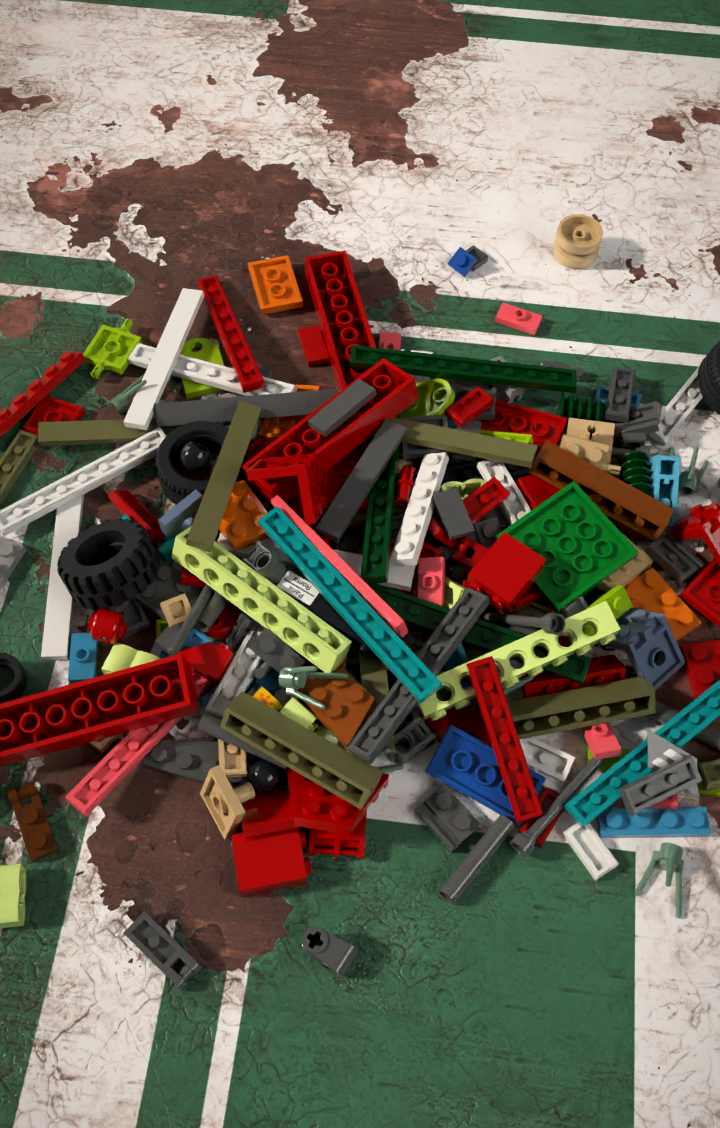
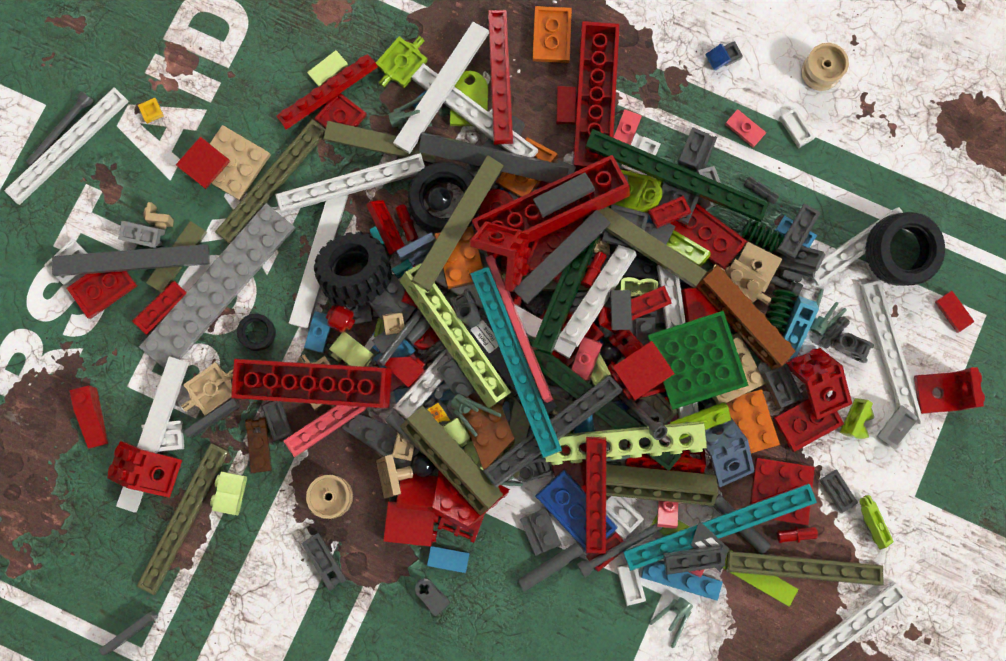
camera: 15 degrees right, 20 degrees up
none -> dark grey tile [261,401,293,442]
none -> tan wheel [306,475,353,519]
none -> yellowish green tile [307,50,348,87]
none -> red axle [395,204,419,242]
none -> dark azure tile [427,546,470,573]
none -> dark grey plate [678,127,717,170]
none -> white tile [779,107,815,148]
none -> dark grey axle [819,316,850,349]

